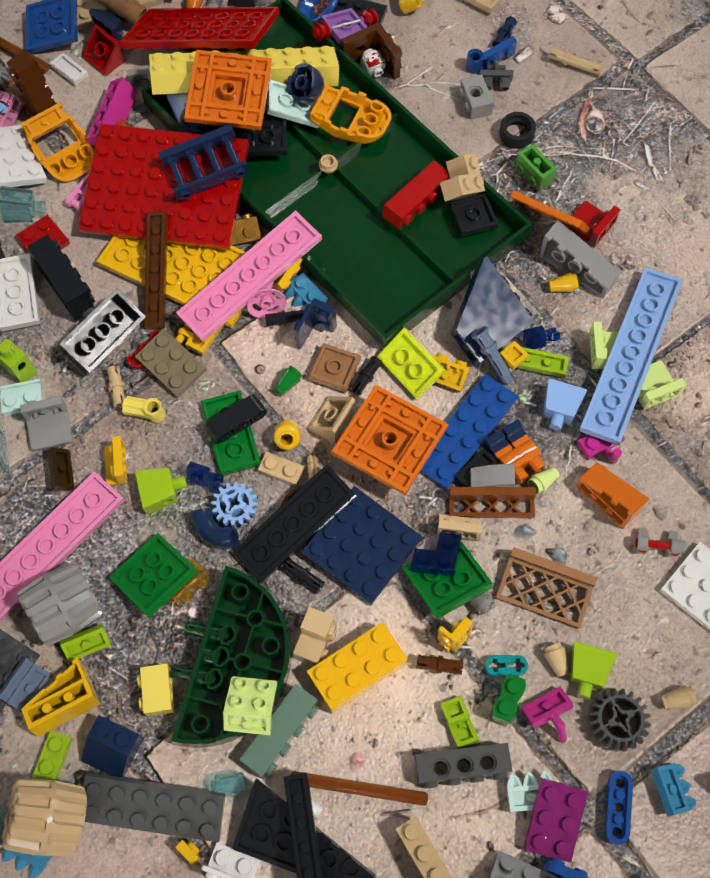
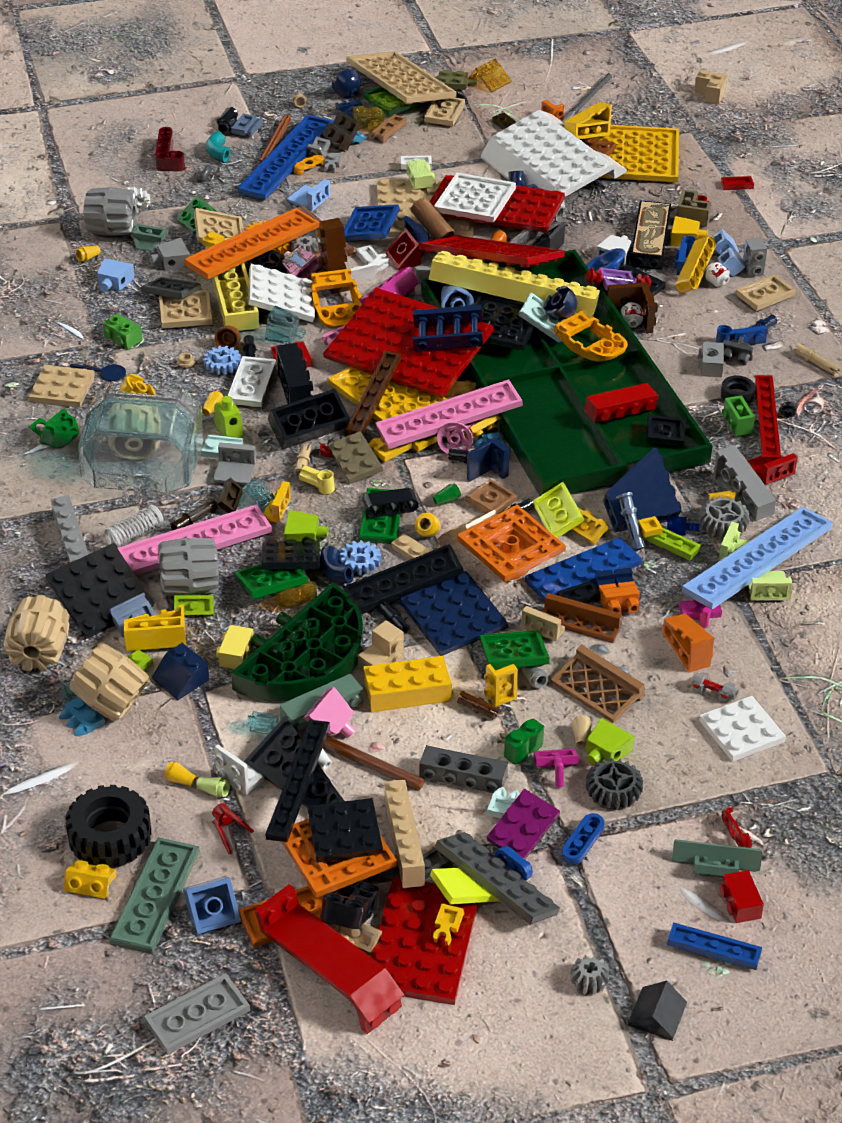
camera: 20 degrees right, 25 degrees down
dark grey plate [84,772,226,842] -> none
yellow plate [175,840,202,866] -> none
orange piece [184,50,272,130] -> none
clear blue plate [187,461,224,491] -> none
yellowish green bracket [223,676,277,735] -> none
tan plate [319,154,338,173] -> none
clear blue plate [411,532,462,576] -> none
tan brick [440,153,485,202] -> none
lime slope [440,695,479,749] -> none
light grey slope [470,464,515,487] -> none
teal beam [484,655,528,678] -> none
orange tile [511,190,591,235] -> none
yellowish green cone [528,467,560,494] -> none
light blue torso [543,378,587,431] -> none
dark azure plate [651,763,697,817] -> none
tan cone [660,685,697,709] -> none
none -> dark brown axle [170,499,218,530]
none -> clear light blue plate [243,478,275,508]
none -> black plate [262,539,320,570]
none -> bright pink torso [303,687,355,738]
none -> white arm [350,254,389,282]
none -> light grey gear [698,496,750,538]
none -> red plate [755,375,781,463]
none -> black plate [779,402,797,418]

